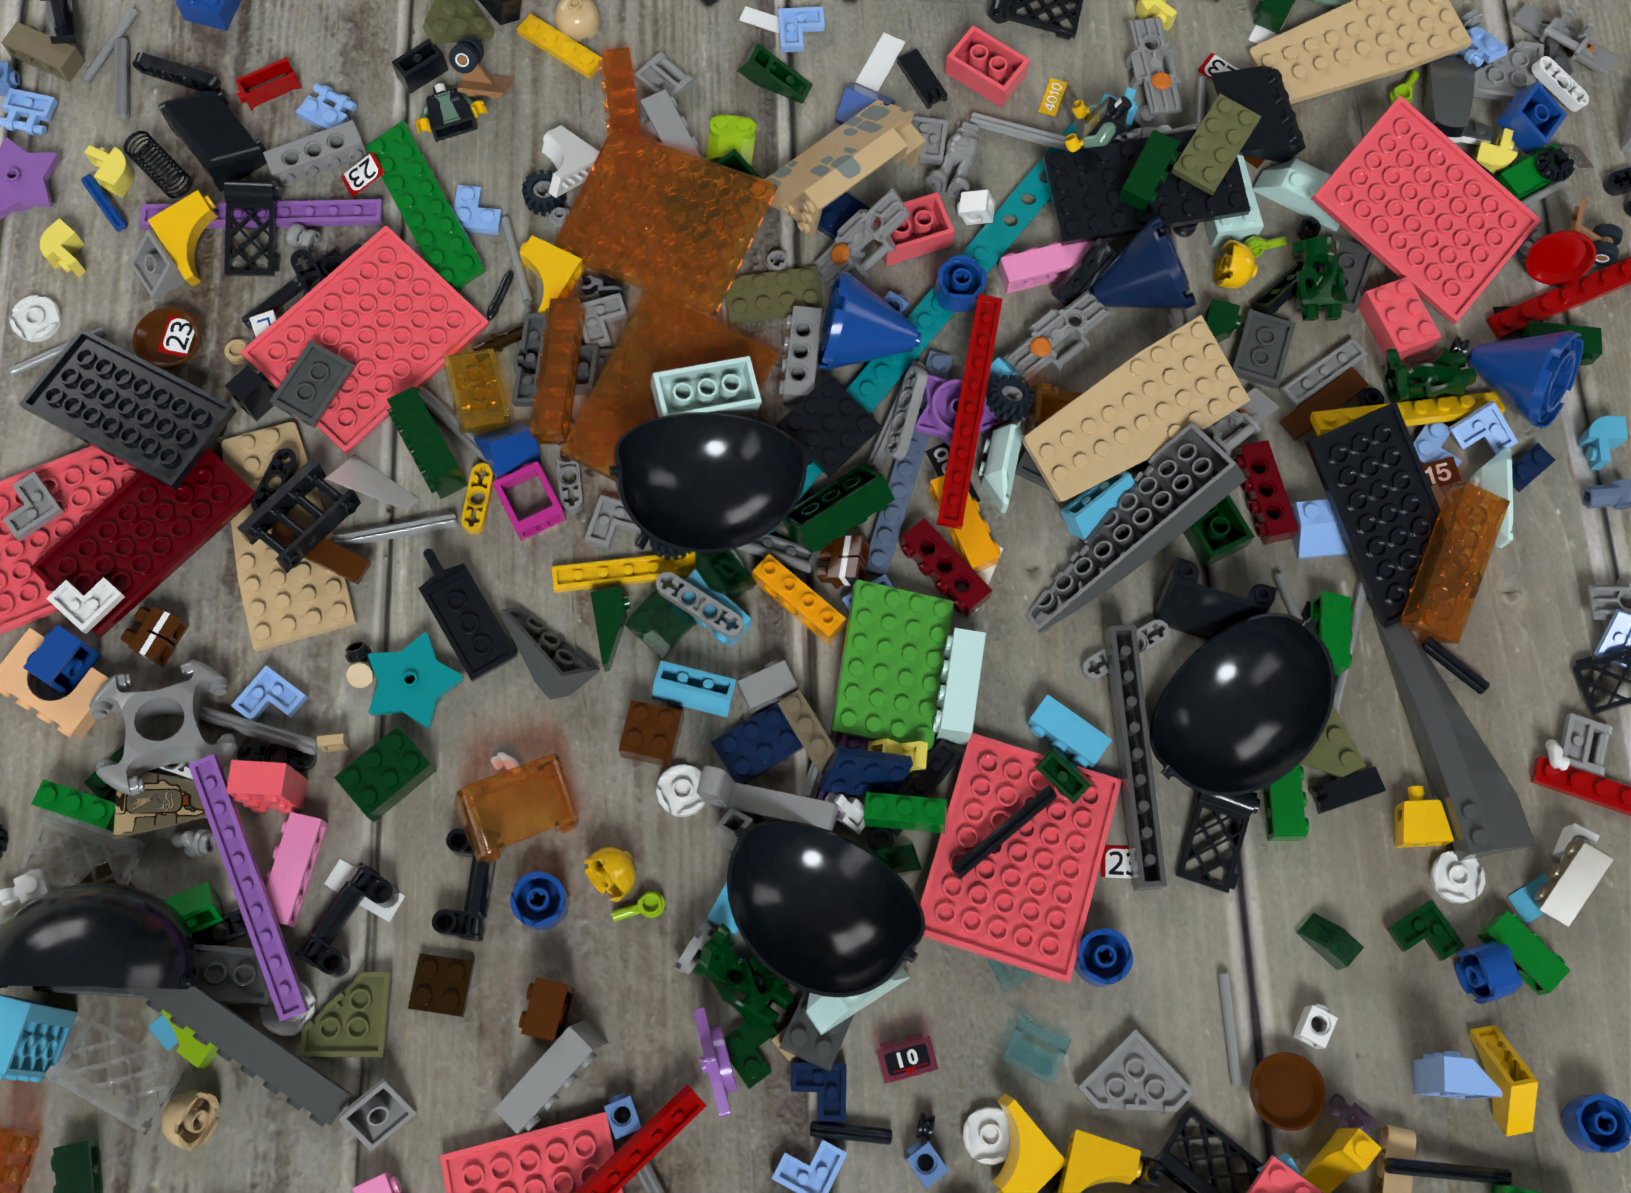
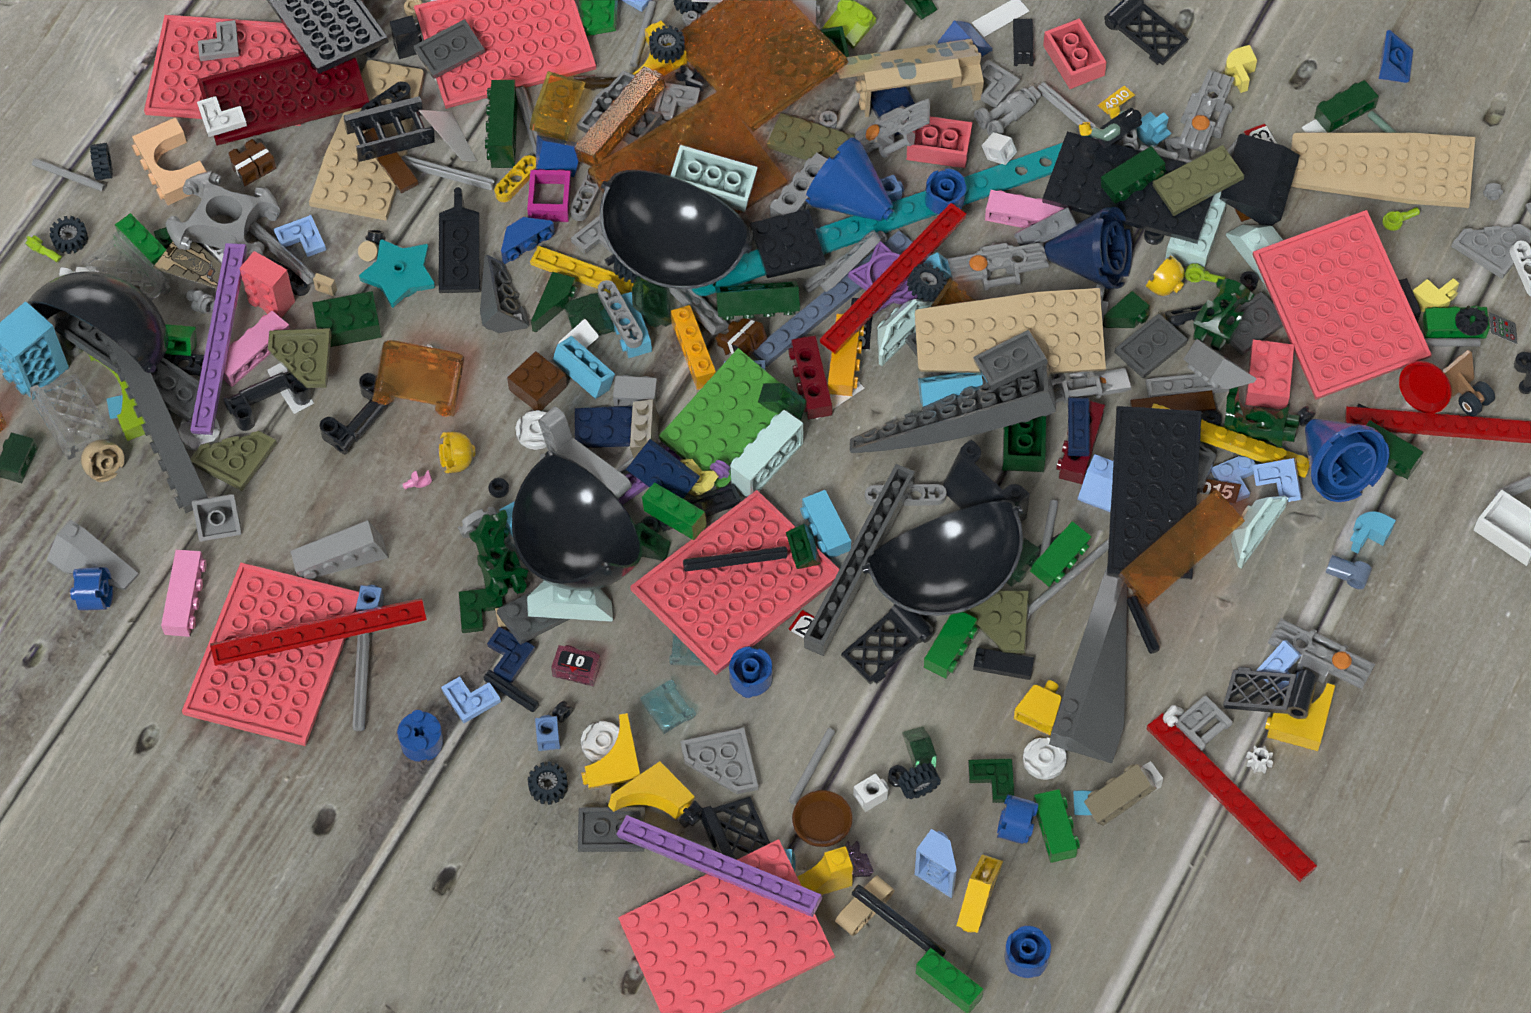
camera: 35 degrees right, 10 degrees down
blue brick [23,625,102,696] -> none
dark brown plate [408,953,475,1017] -> none
black piece [487,270,514,321] -> none
blue brick [510,871,569,930] -> none
reddish brown brick [519,977,575,1043] -> none
lime plate [611,891,665,922] -> none
medium lavender plate [693,1007,737,1117] -> none
white plate [824,792,865,835] -> none
dark grey slope [1422,56,1492,145] -> none
light blue plate [1455,25,1508,67] -> none
blue brick [1496,81,1567,154] -> none
dark blue plate [1512,443,1556,492] -> none
none -> olive plate [268,328,332,388]
none -> bright pink piece [402,470,432,490]
none -> black plate [488,478,509,498]
none -> blue slope [501,217,555,264]
none -> white sticker [559,319,599,348]
none -> black bush [649,25,685,63]
none -> medium lavender plate [710,460,730,479]
none -> clear green slope [758,383,807,420]
none -> black bush [888,765,907,787]
none -> black bush [898,763,941,799]
none -> dark grey plate [973,330,1048,390]
none -> dark blue tile [1068,398,1089,456]
none -> light grey slope [1183,339,1256,390]

